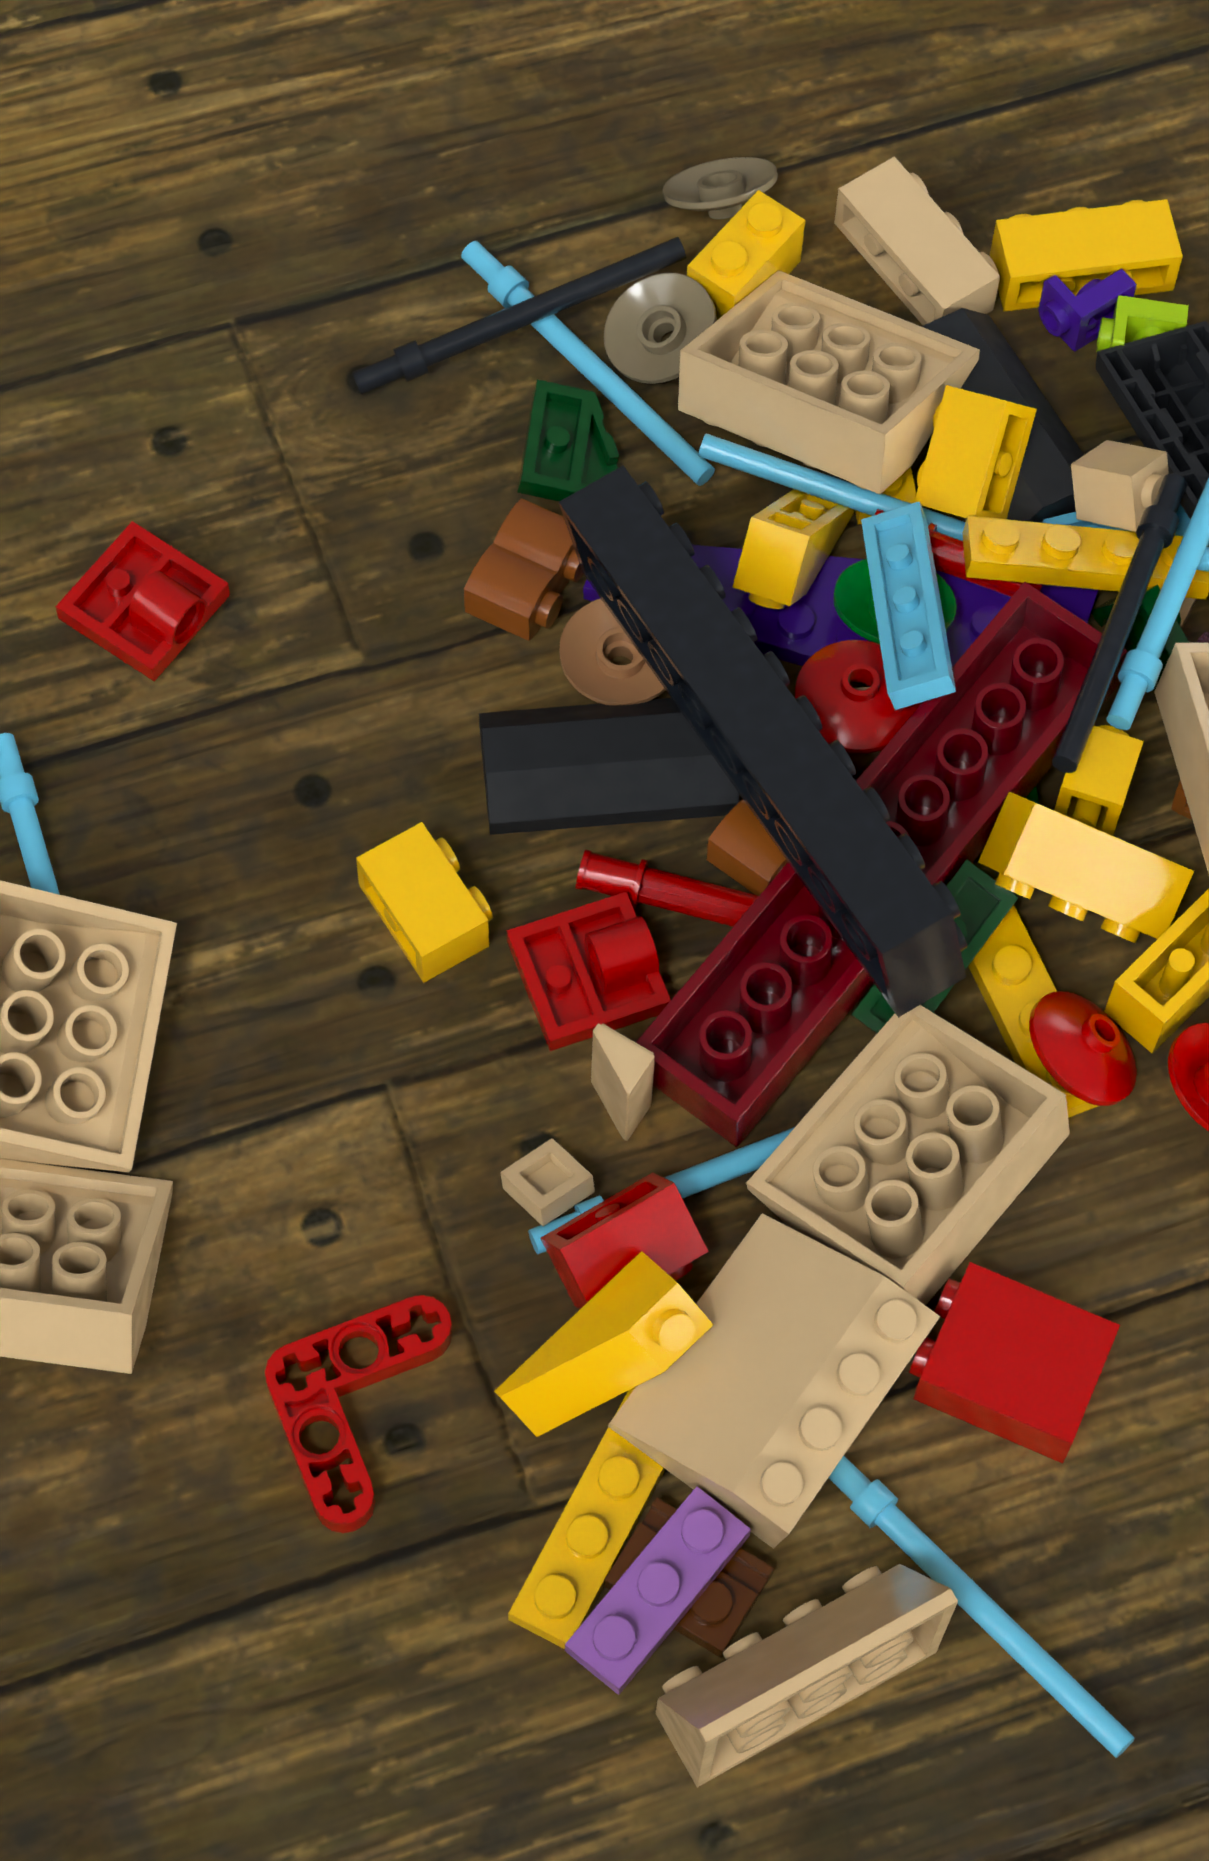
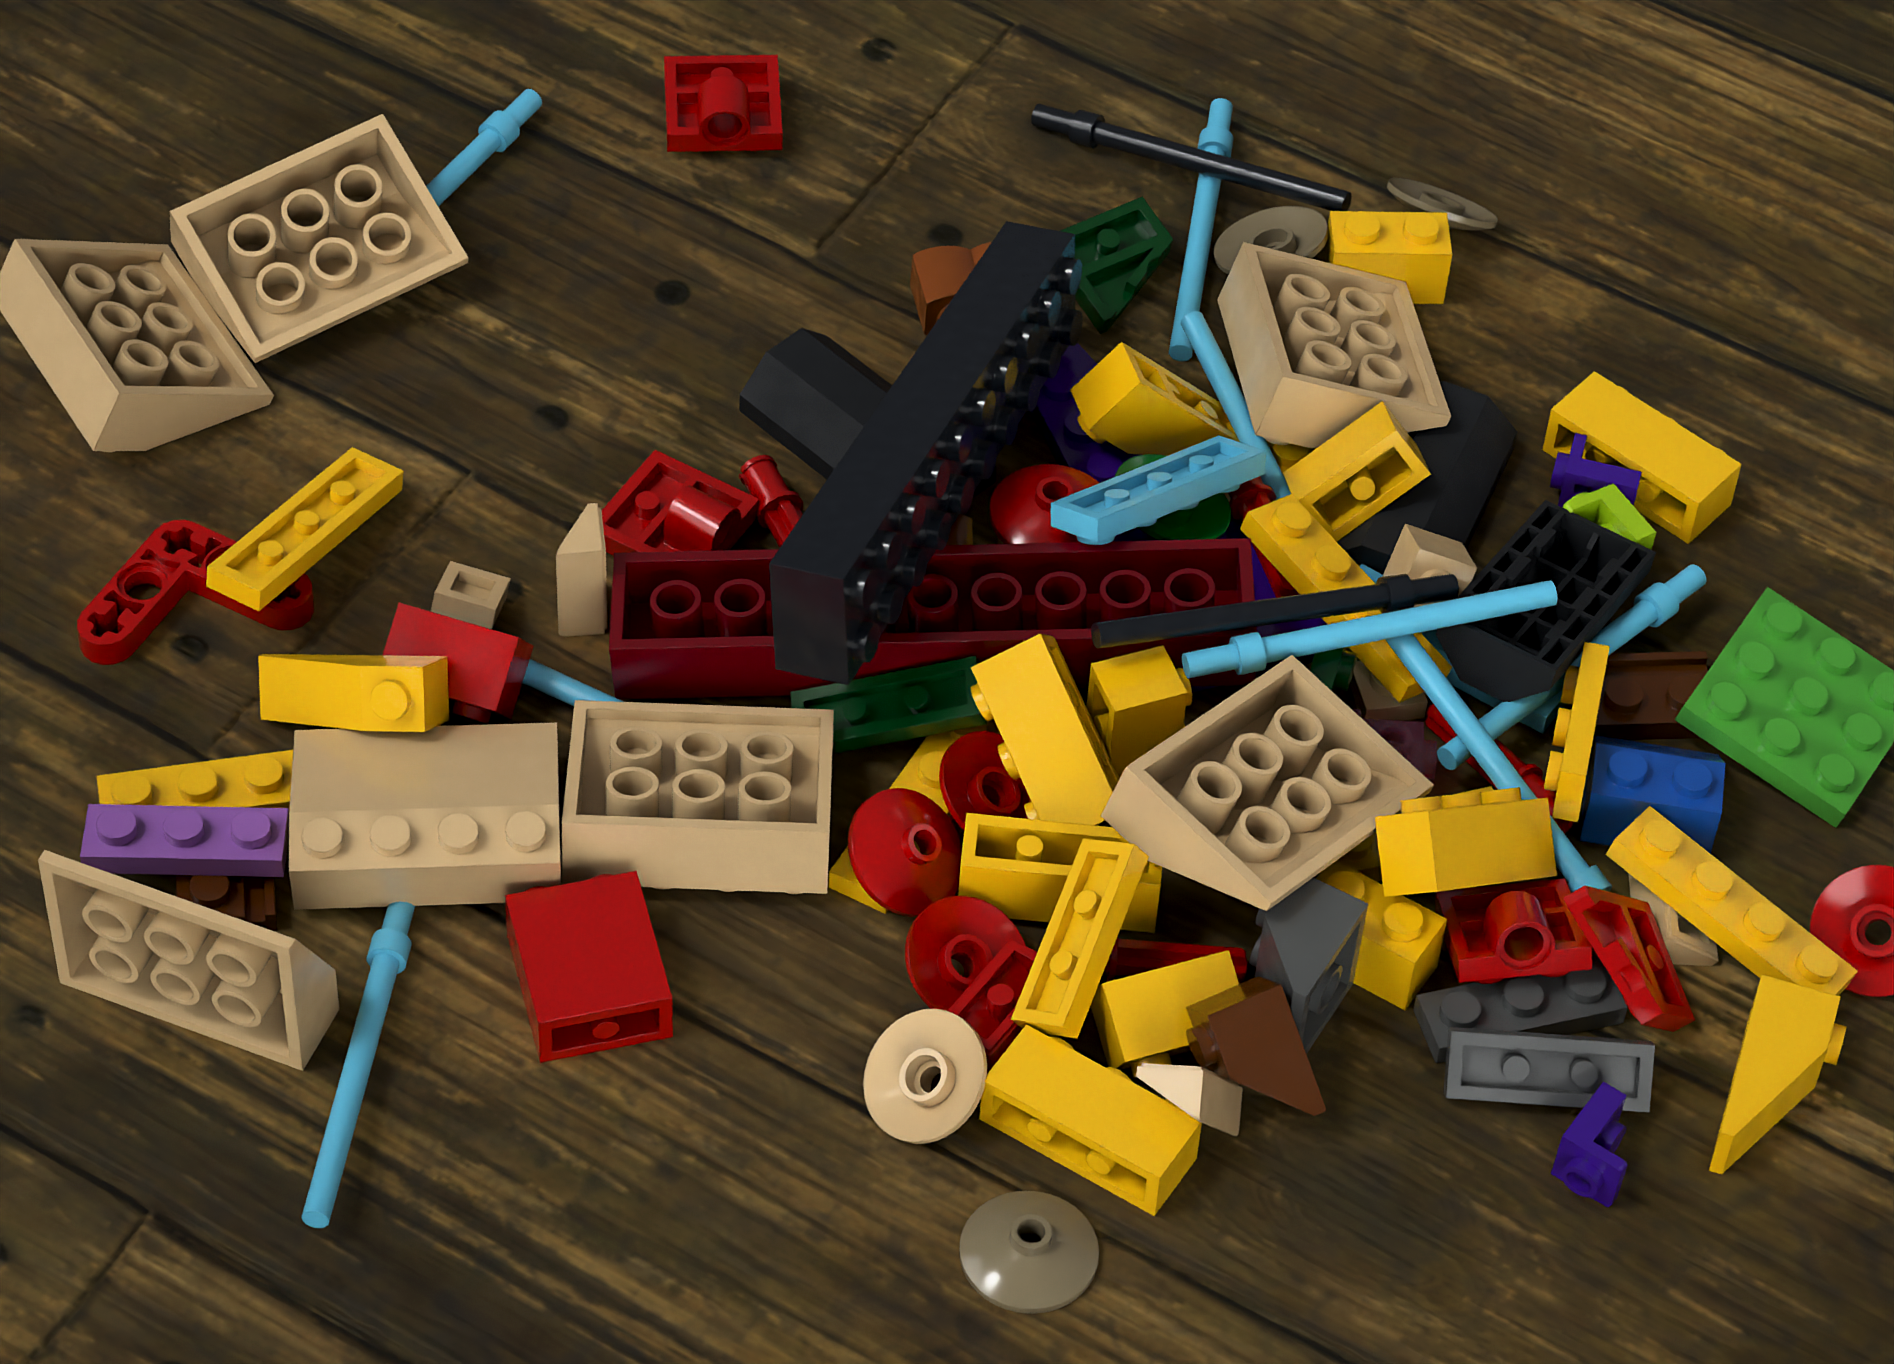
camera: 50 degrees right, 15 degrees down
yellow brick [356,822,493,983] -> none
tan brick [834,156,1000,325] -> none
none -> yellow plate [206,447,404,611]
none -> red dish [939,731,1031,830]

